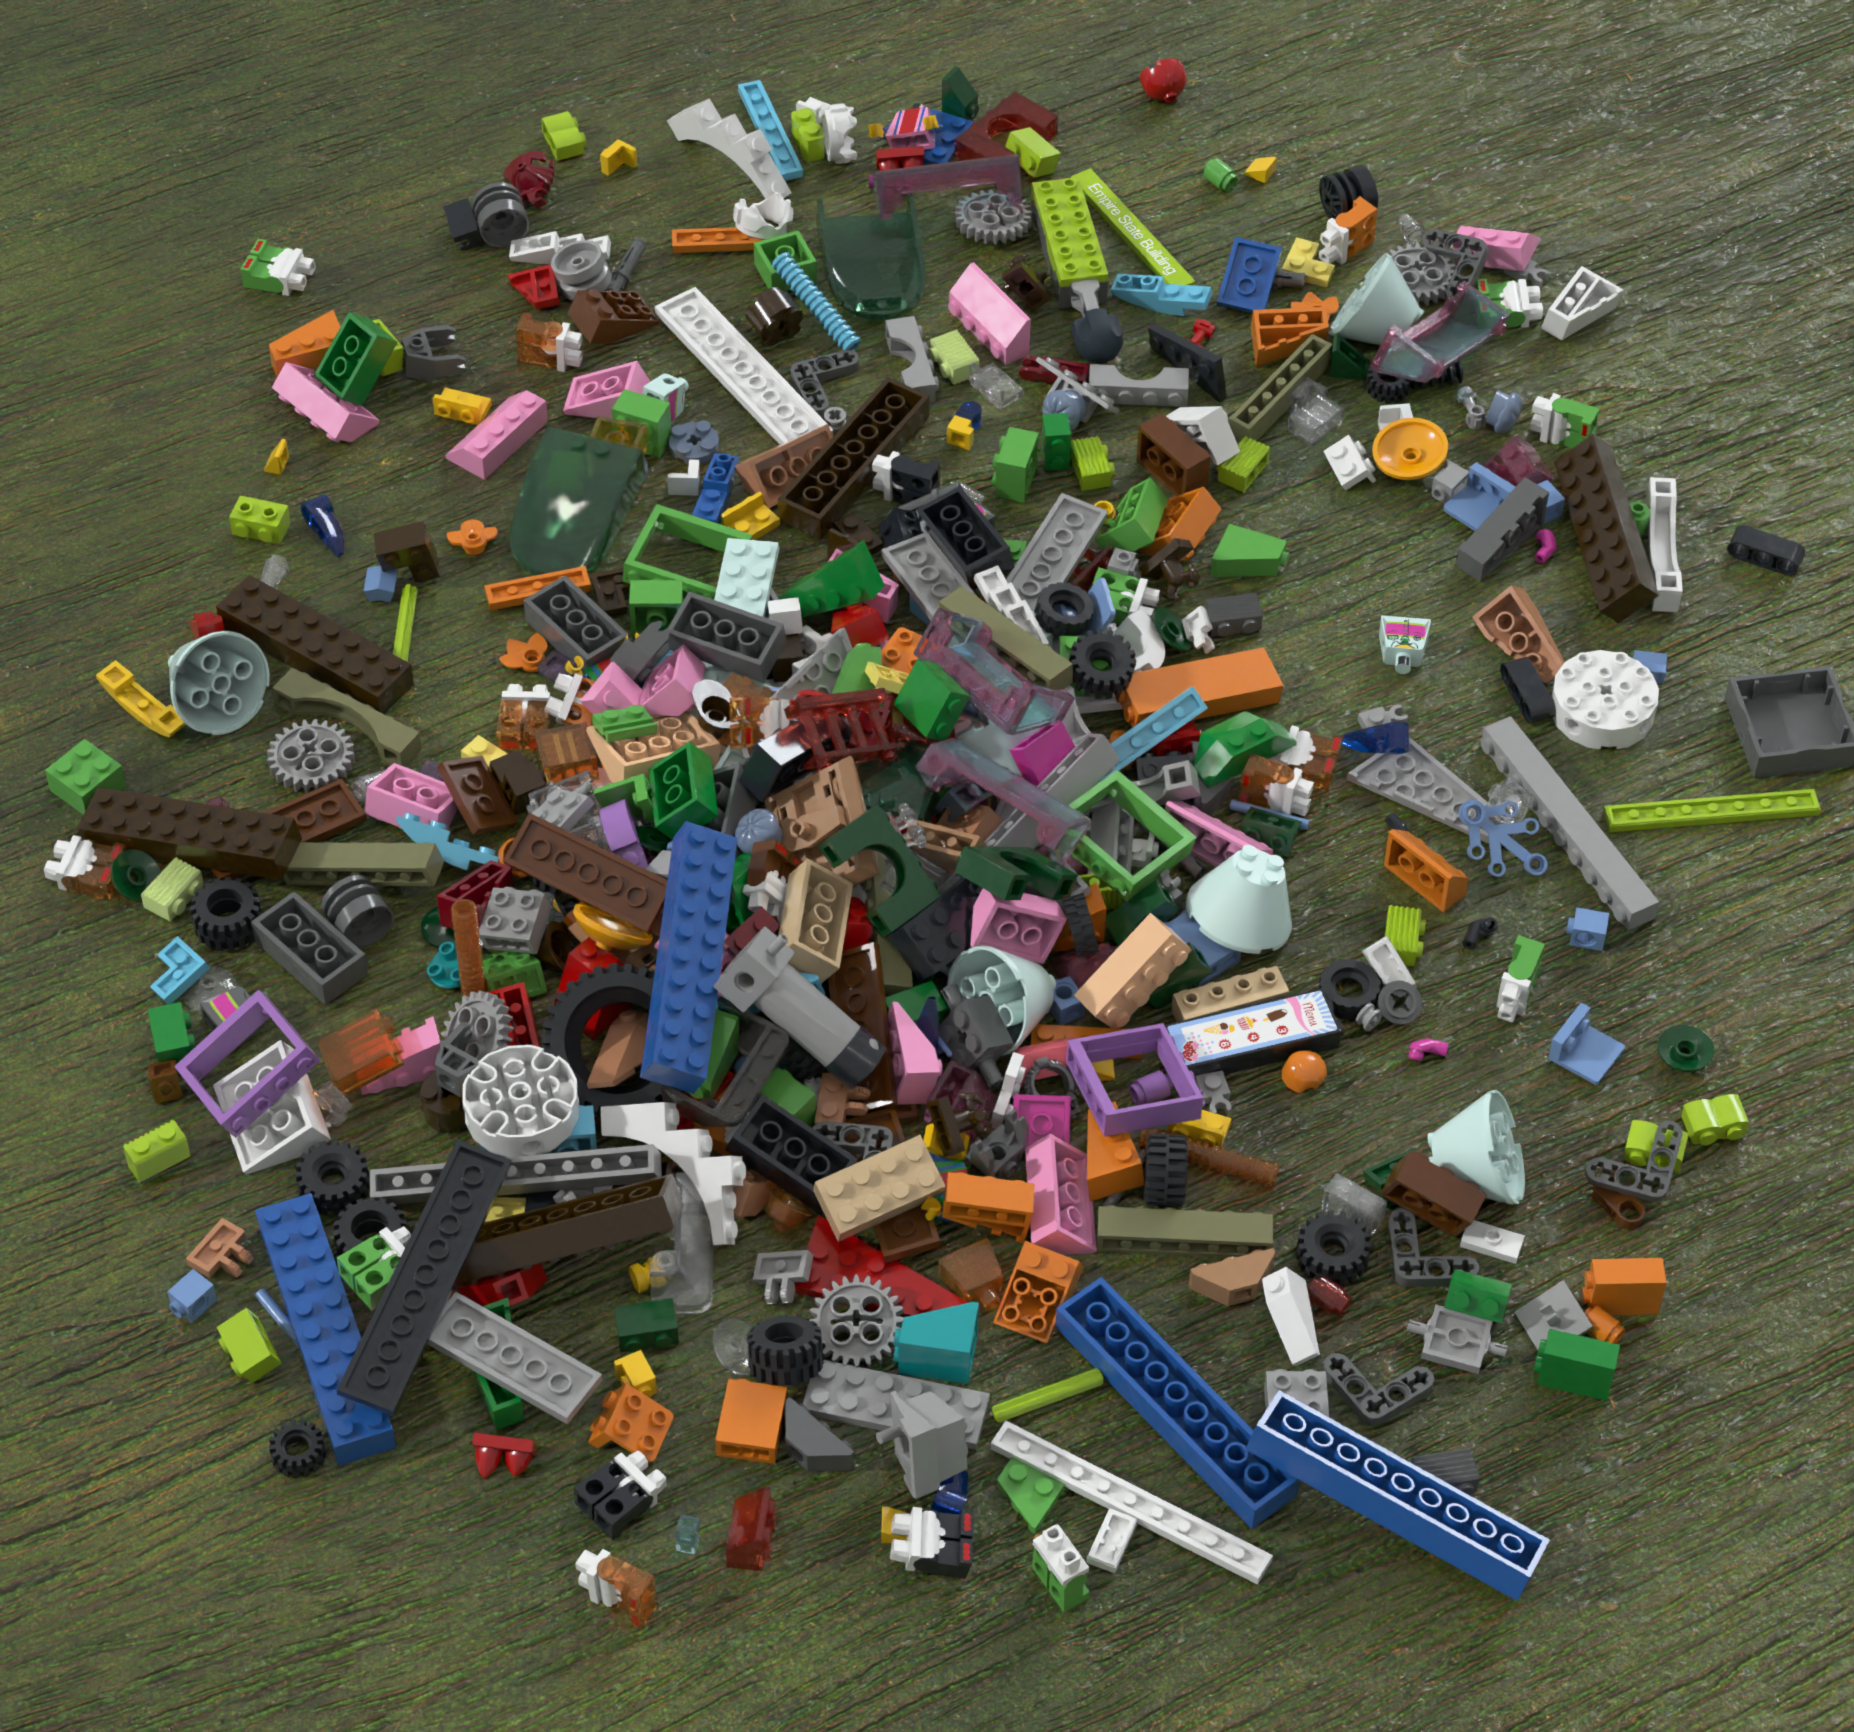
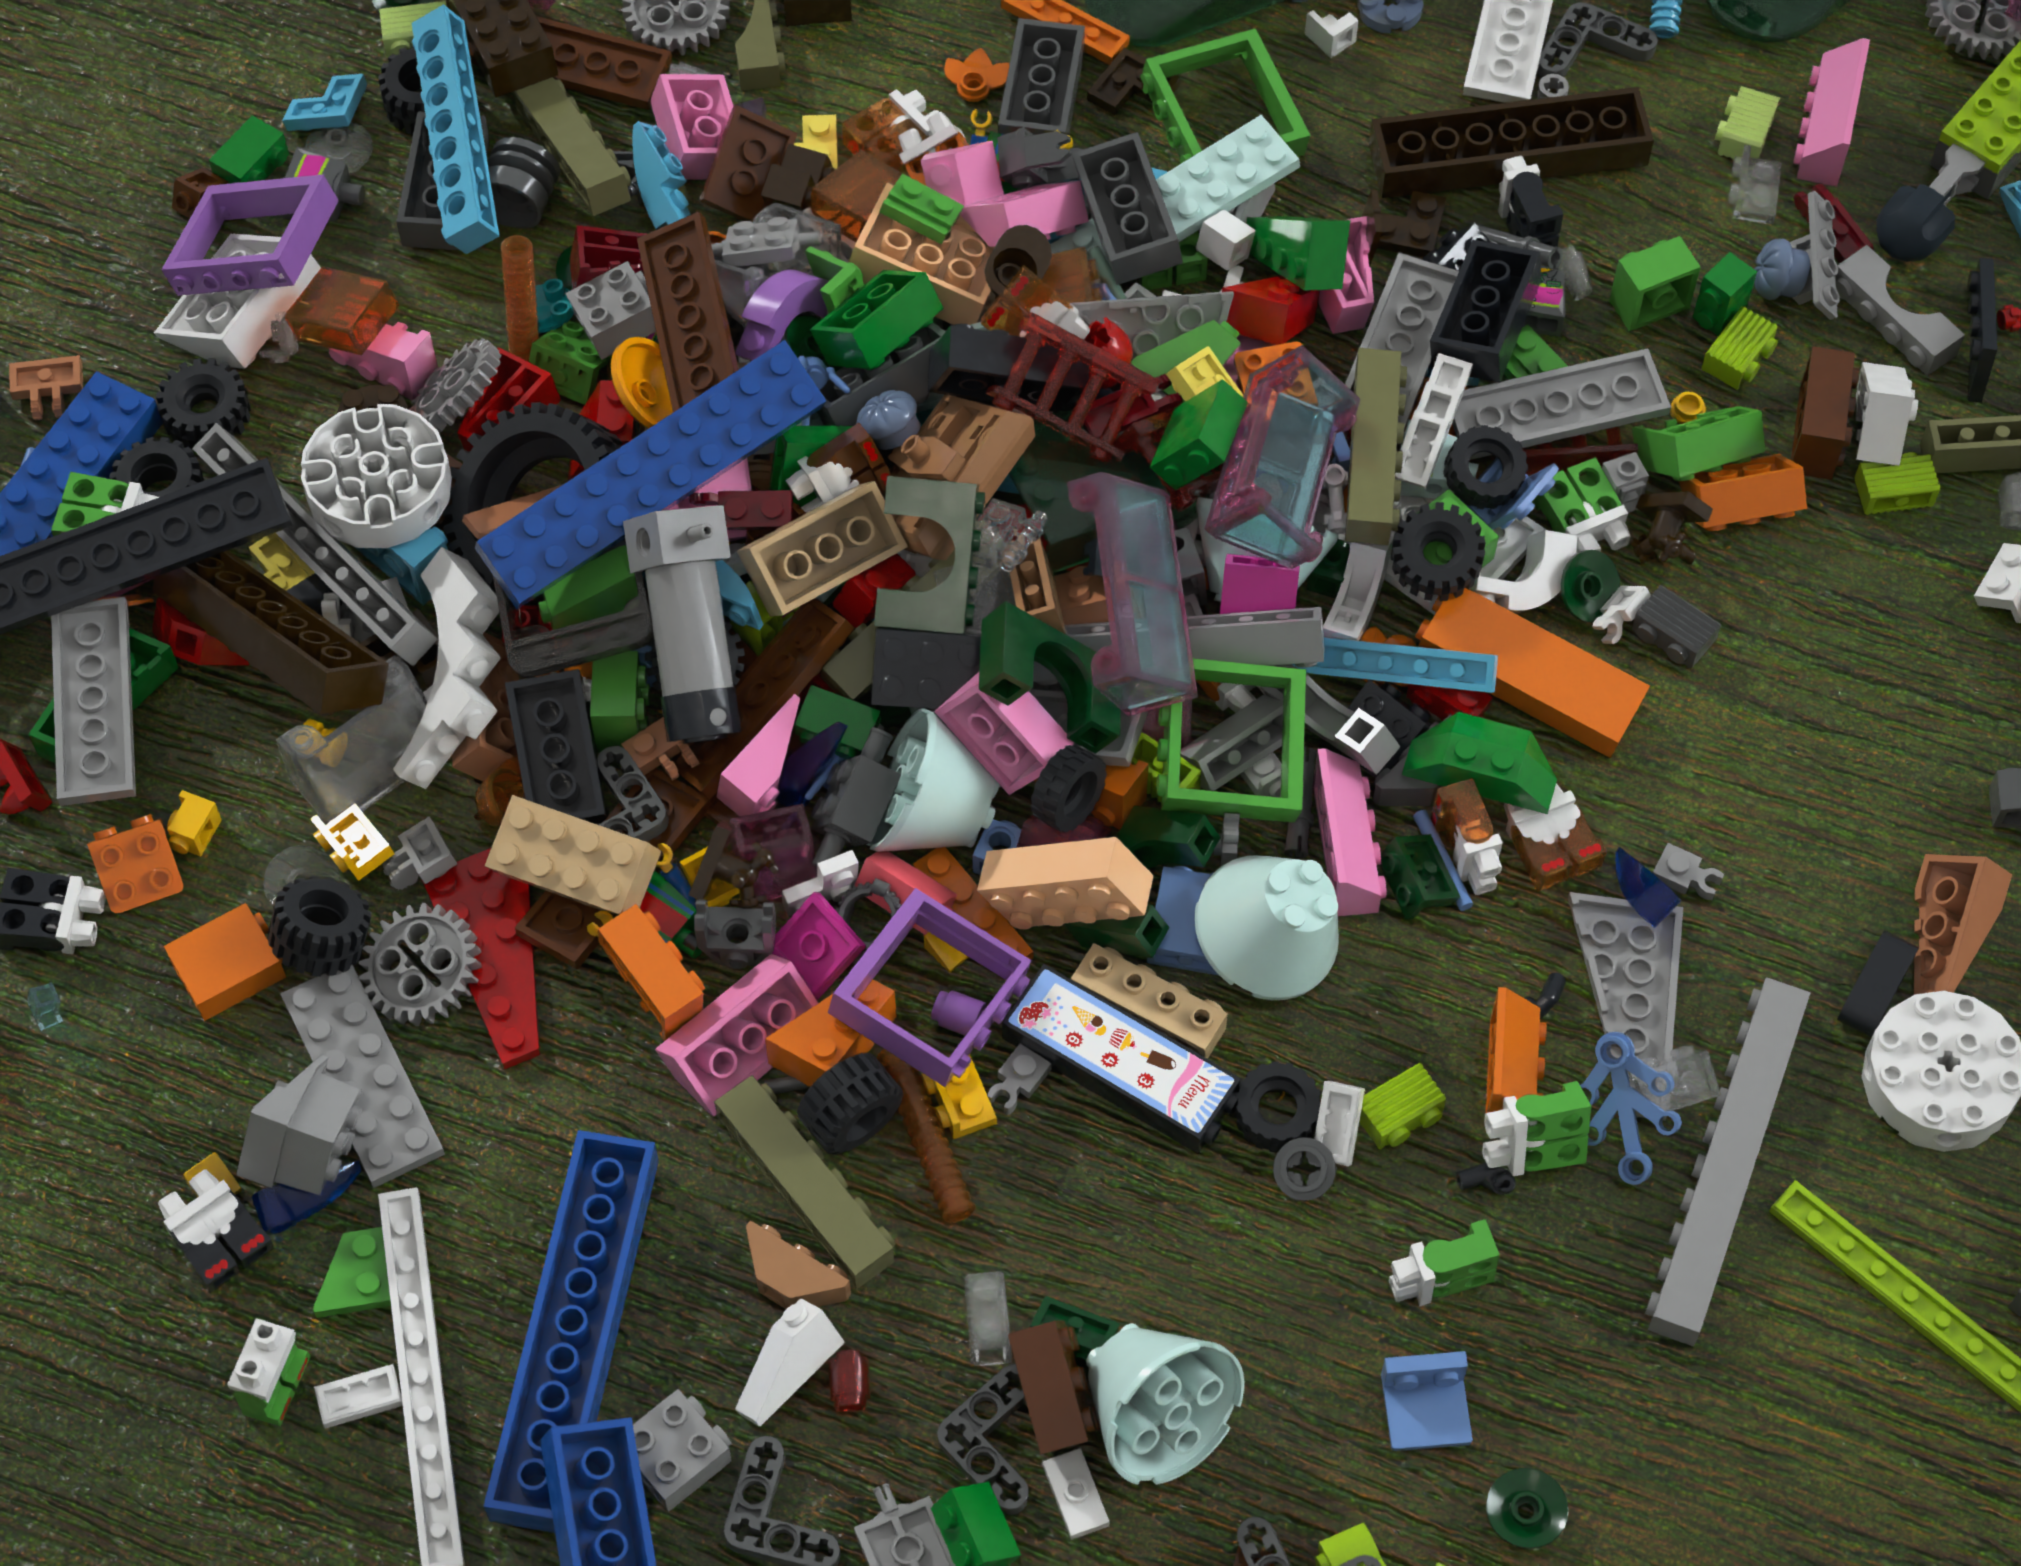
camera: 50 degrees right, 10 degrees up
lime brick [123,1120,191,1183] -> none
dark grey piece [435,1022,508,1097] -> none
clear purple plate [537,650,583,682] -> none
dark green brick [614,1298,679,1352] -> none
bright green brick [629,580,684,638] -> none
blue slope [692,453,739,524] -> none
yellow bracket [721,492,780,540] -> none
clear red slope [726,1487,777,1571] -> none
nougat wedge [735,424,833,508] -> none
dark brown slope [771,633,808,683] -> none
dark grey slope [786,1397,854,1471] -> none
light grey arch [886,316,939,403] -> none
teal slope [894,1302,979,1384] -> none
clear orange torso [938,1238,1003,1311] -> none
yellow leg [947,401,982,451] -> none
lime axle [992,1368,1104,1422] -> none
orange slope [993,1241,1084,1344] -> none
dark brown piece [1002,253,1051,312] -> none
bright green slope [1210,524,1289,577] -> none
orange hair [1281,1050,1327,1093] -> none
black tyre [1296,1210,1371,1287] -> none
light grey bush [1356,1003,1383,1031] -> none
torso [1379,615,1431,674] -> none
dark pink arm [1408,1038,1449,1061] -> none
medium blue brick [1566,907,1609,951] -> none
none -> bracket [311,804,395,881]
none -> medium azure brick [411,4,499,254]
none -> bright green hips [1482,1081,1591,1176]

